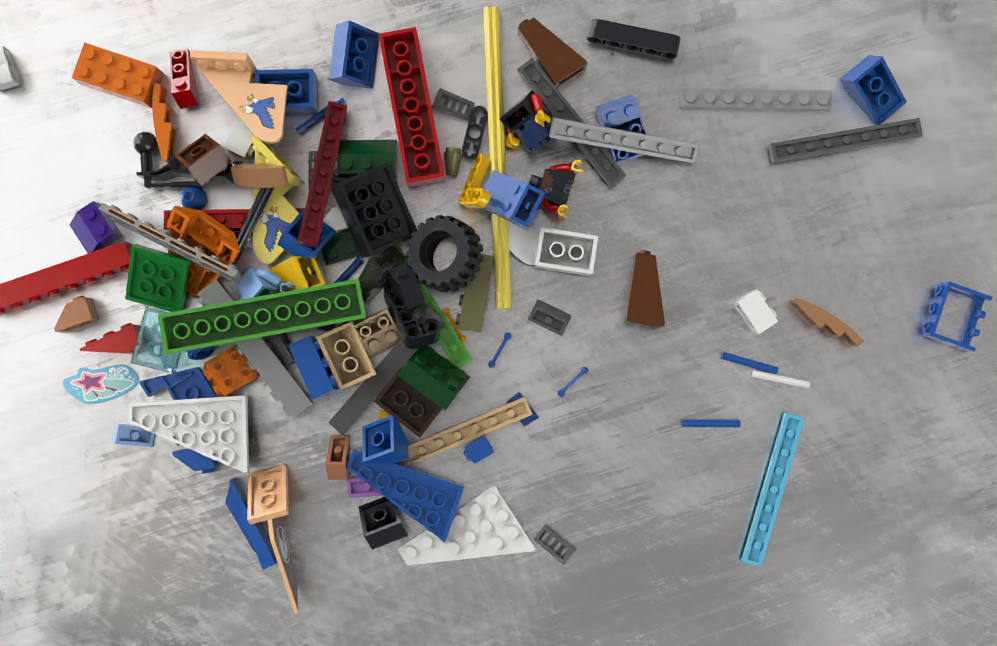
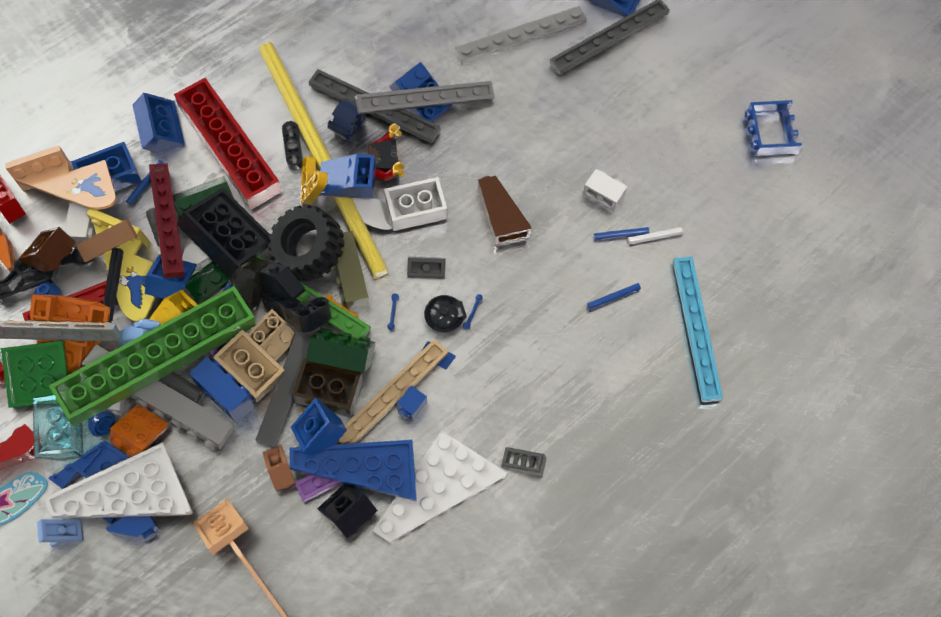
camera: 25 degrees left, 20 degrees down
blue wedge [225,477,277,570] -> none
dark grey slope [432,88,475,121] -> none
olive cone [444,147,462,176] -> none
torso [500,90,551,149] -> none
reddish brown slope [517,17,587,88] -> none
black beam [587,19,681,59] -> none
medium nougat slope [788,297,864,346] -> none
none -> black piece [424,295,467,332]

